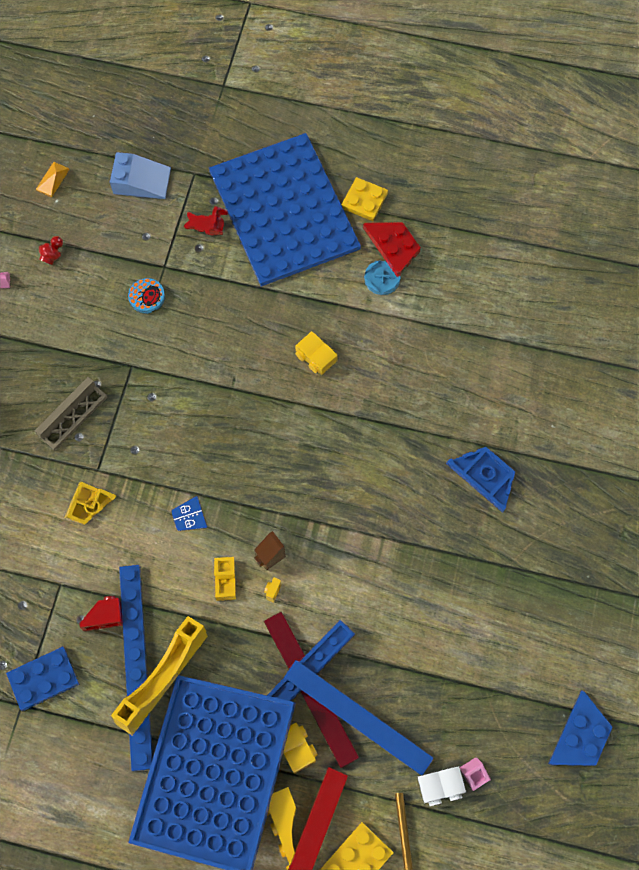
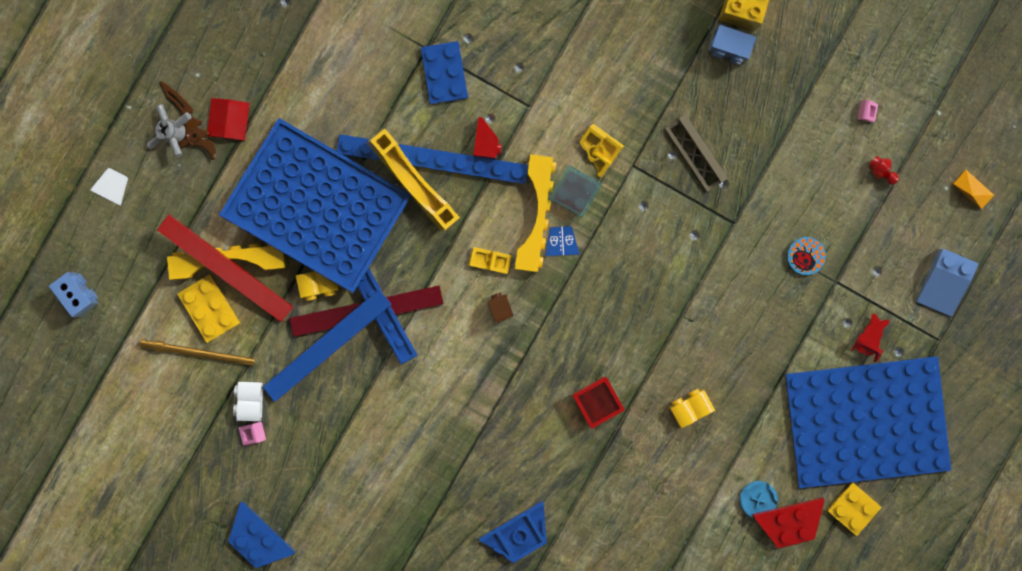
camera: 105 degrees right, 20 degrees up
yellow plate [264,577,282,603] -> none
none -> yellow arch [515,154,556,272]
none -> clear light blue piece [549,165,602,218]
none -> clear red piece [572,376,625,429]

